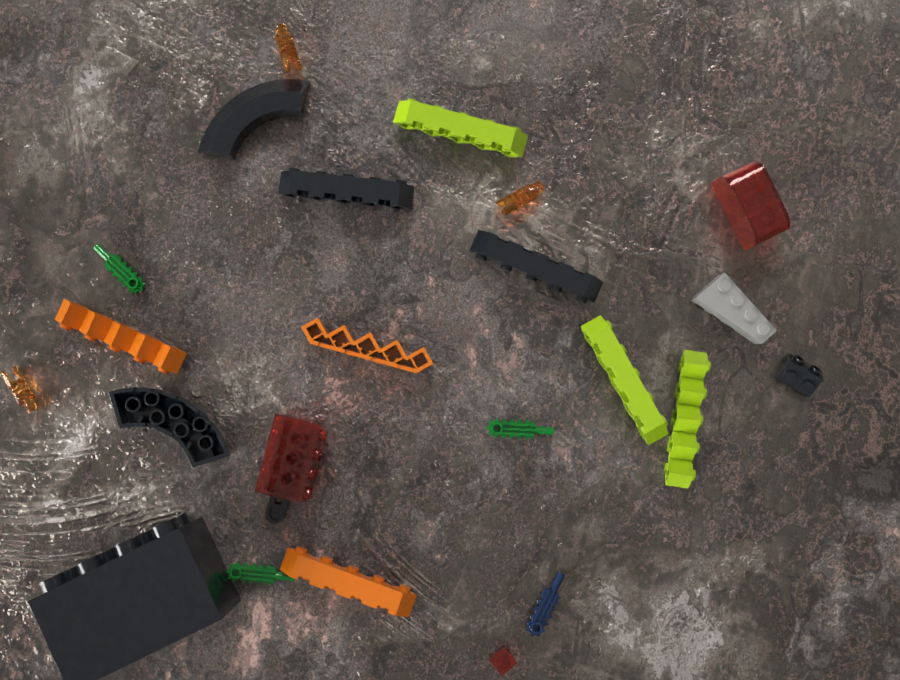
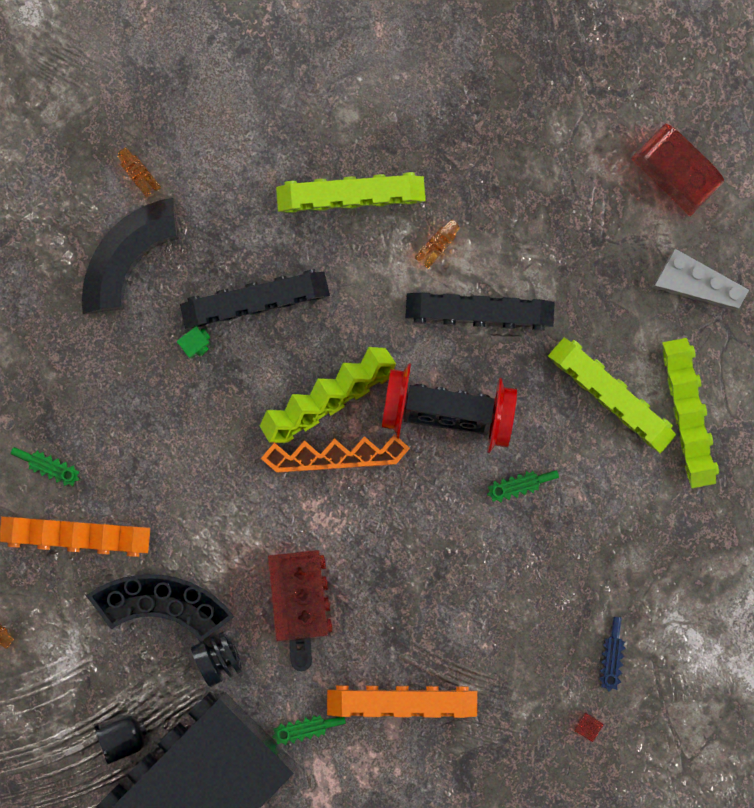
camera: 25 degrees left, 0 degrees up
none -> black cylinder [94,714,147,765]
none -> green brick [176,326,211,359]
none -> black wheel [191,631,243,687]
none -> lime brick [260,347,396,443]
none -> brick [381,363,517,454]

